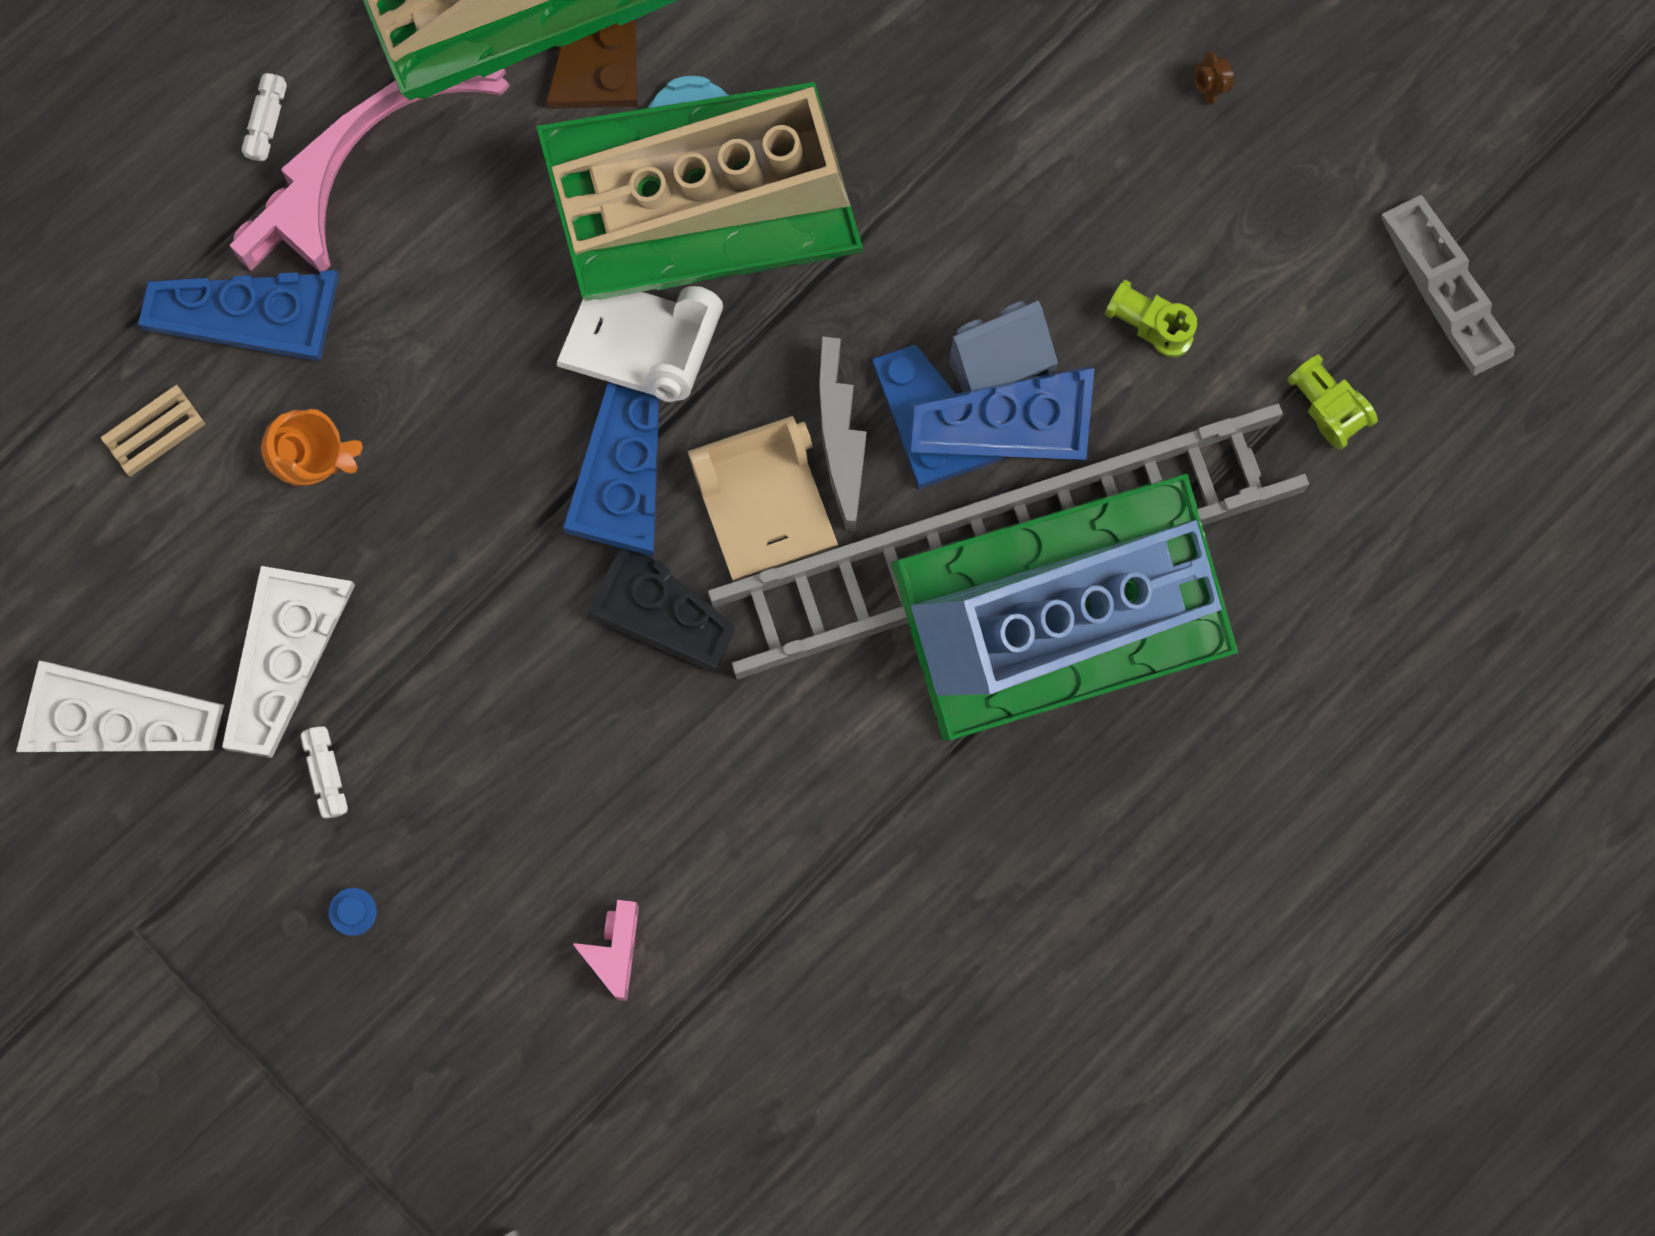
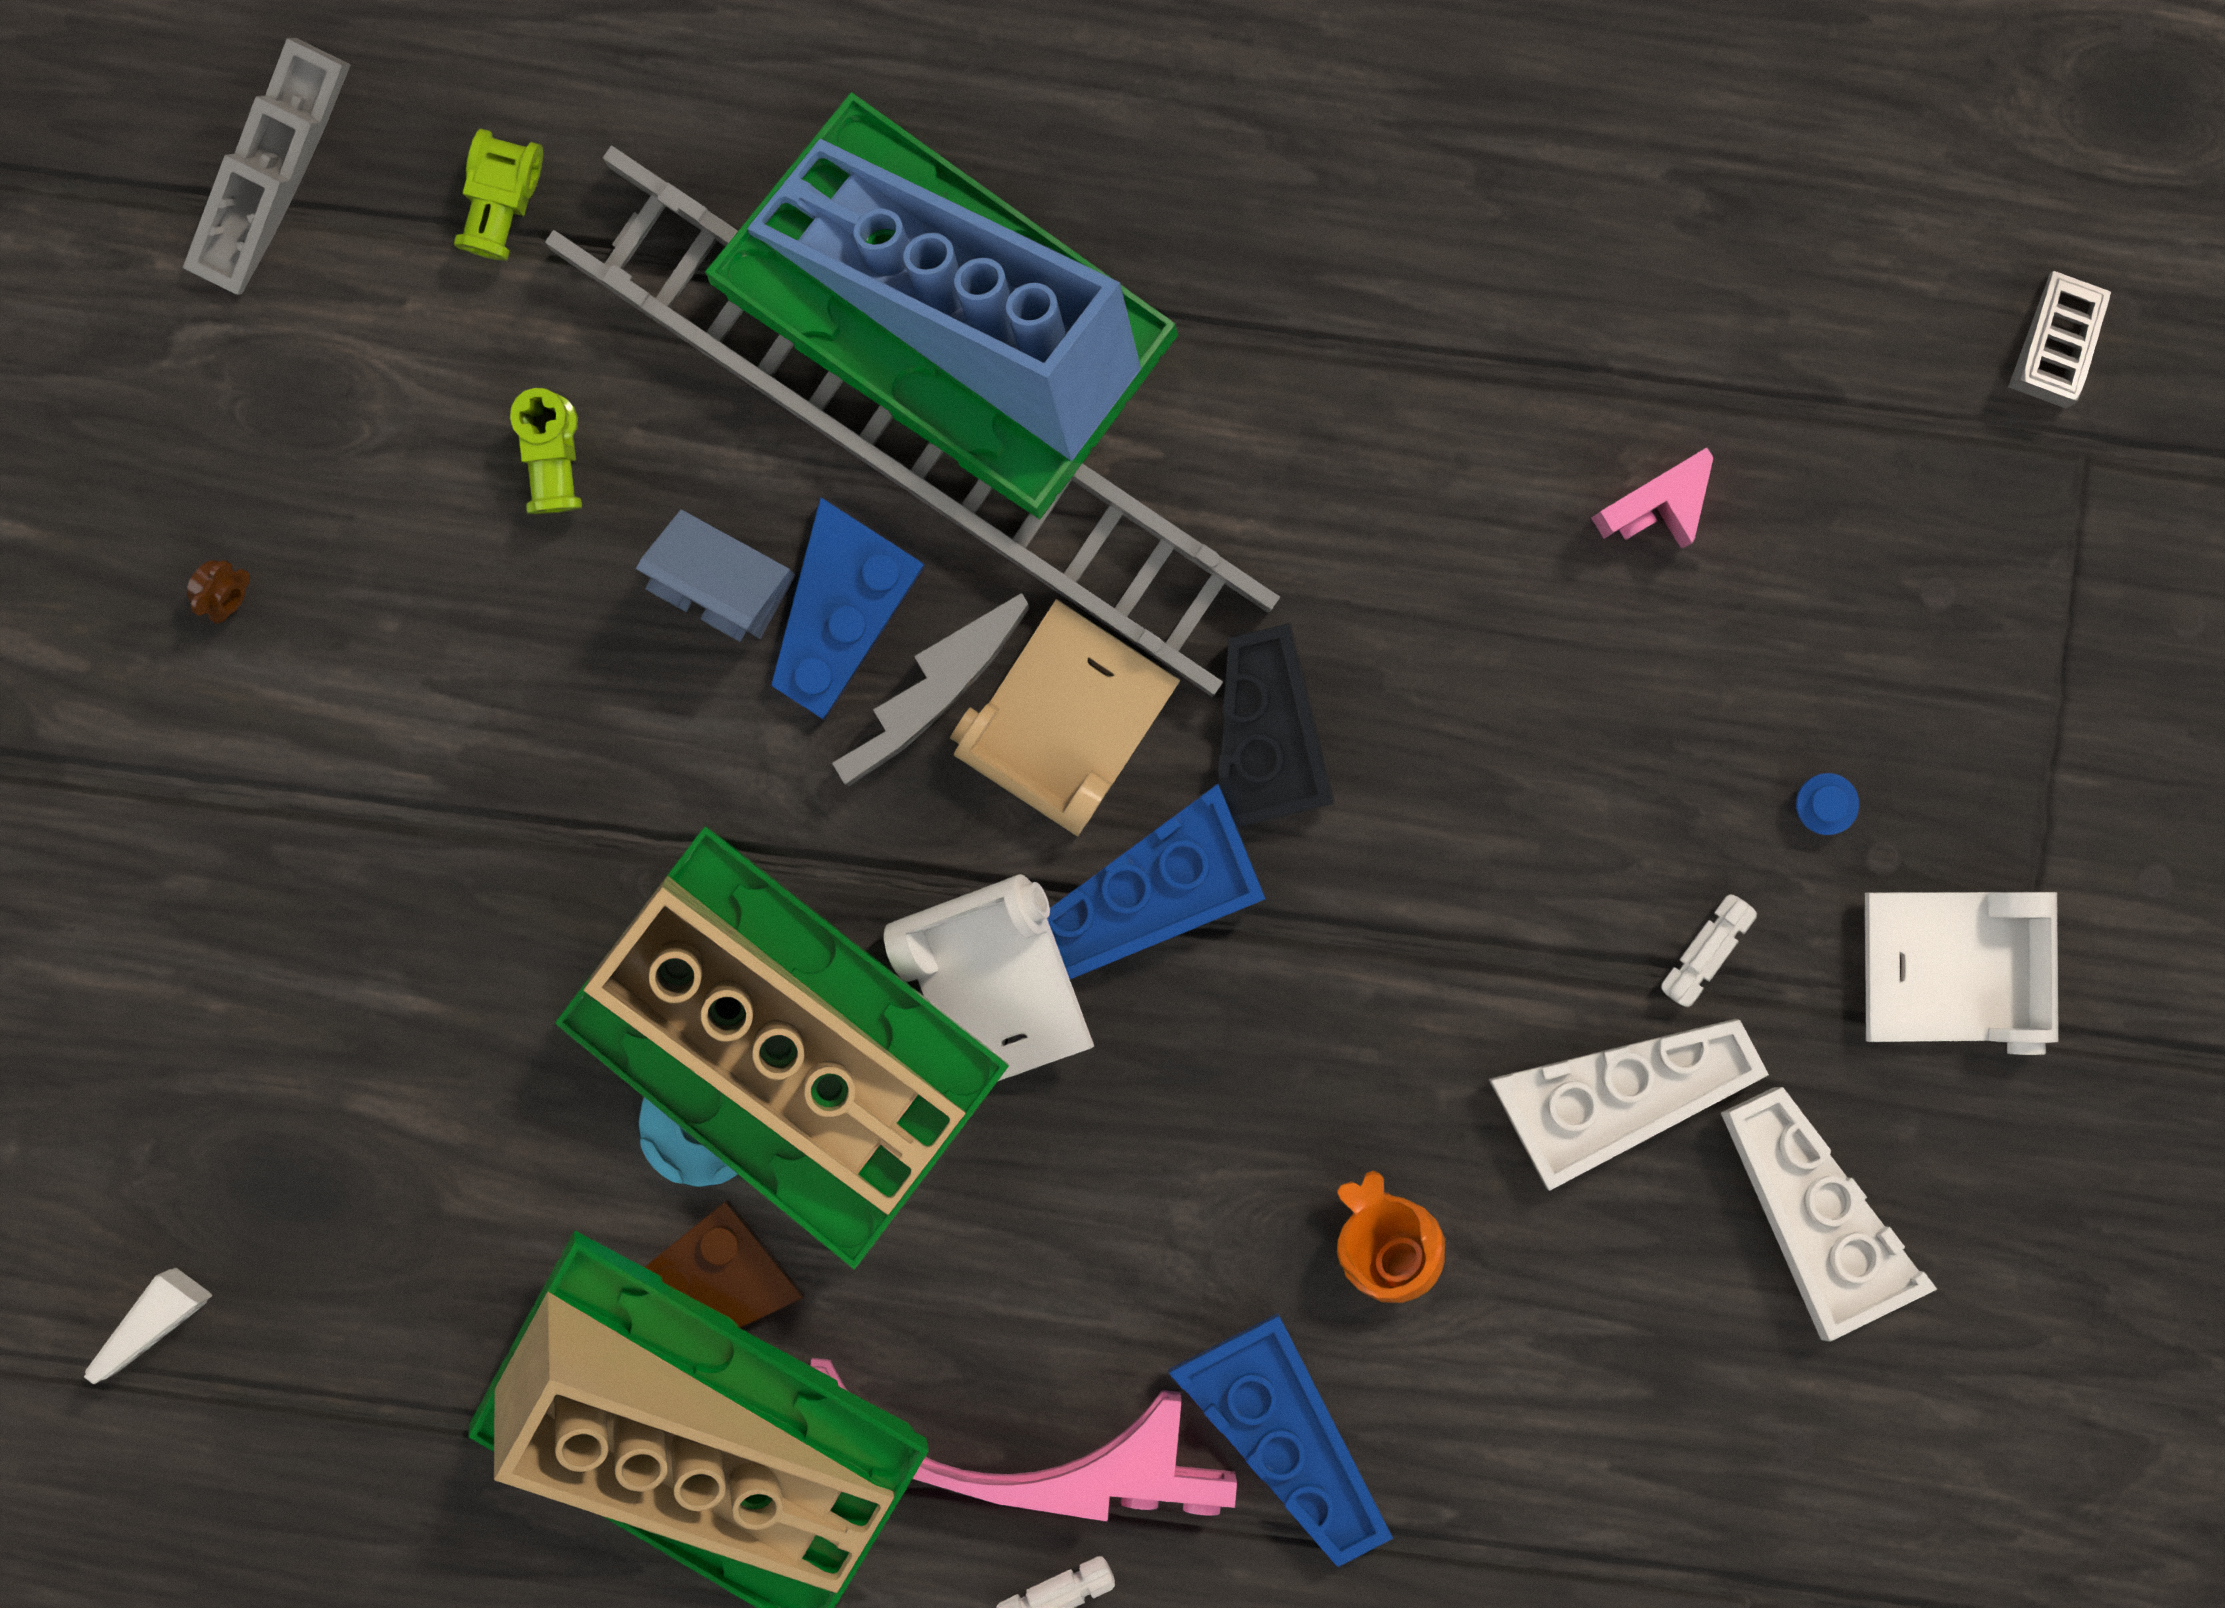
camera: 130 degrees left, 10 degrees up
tan tile [101,385,205,477] -> none
blue wing [905,366,1094,460] -> none
none -> white door [1865,892,2058,1055]

